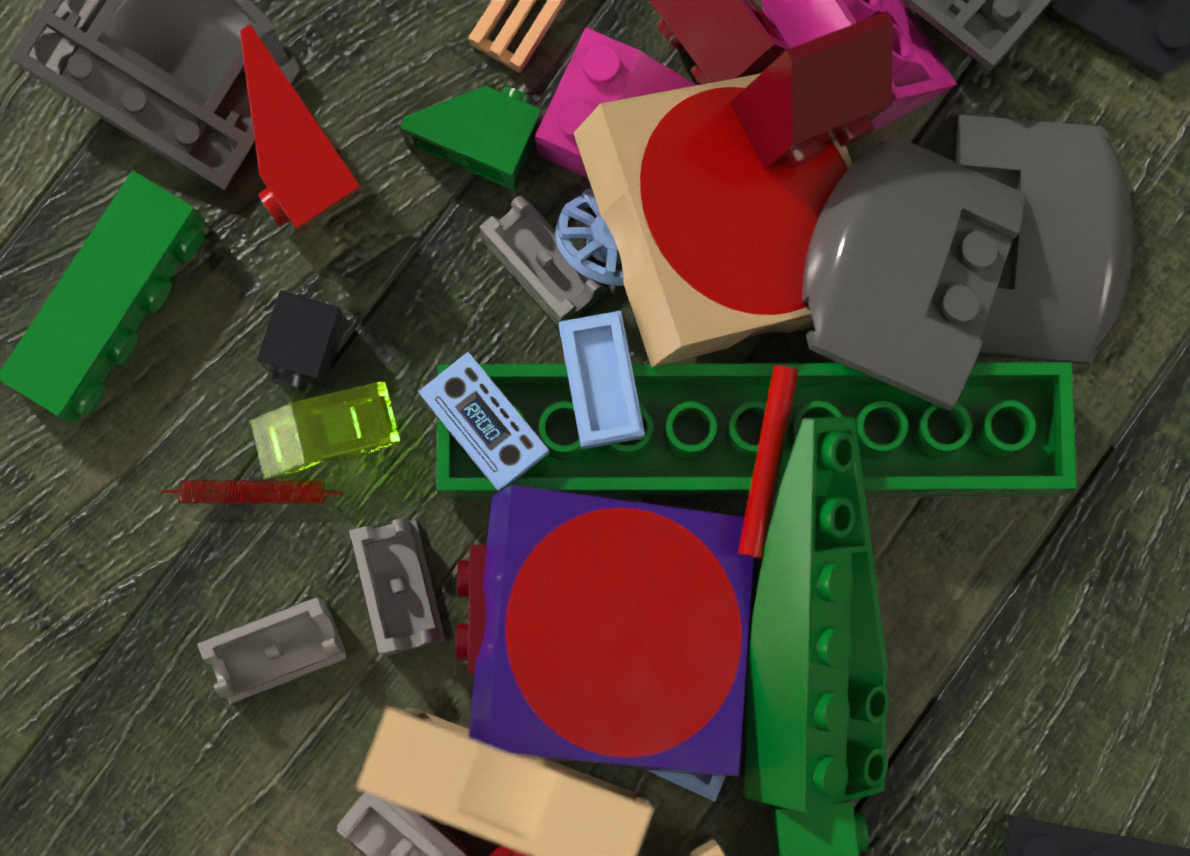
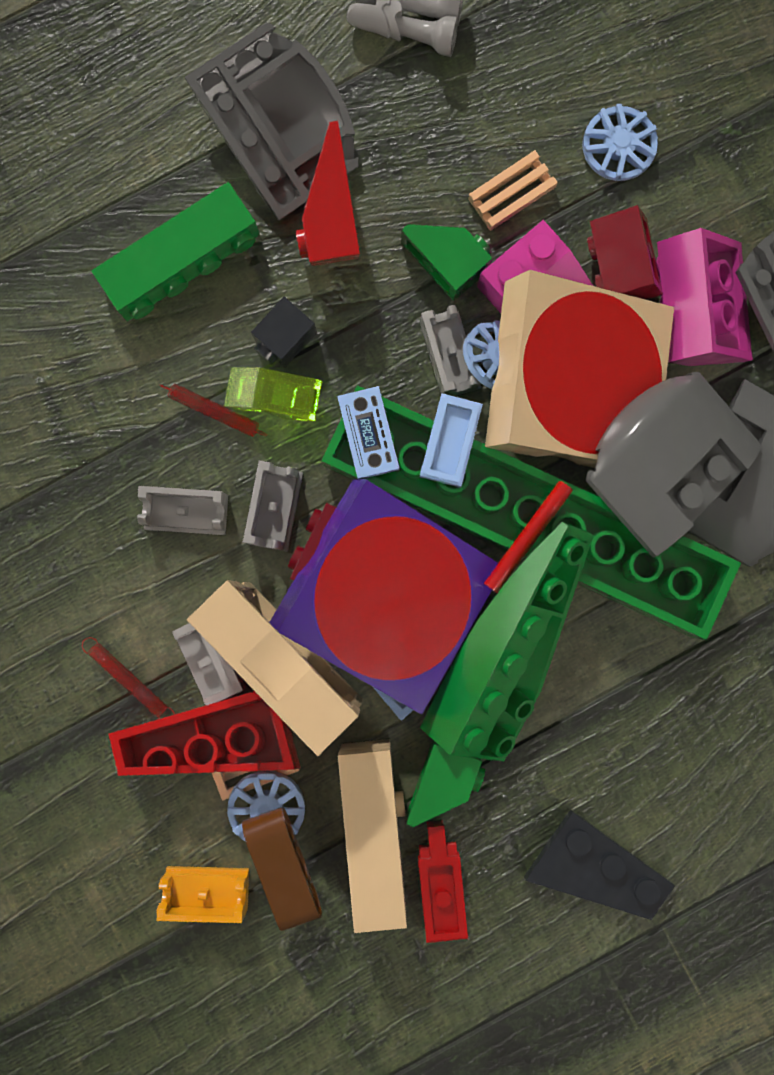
camera: 25 degrees right, 5 degrees up
dark red slope [730,11,893,169] -> none

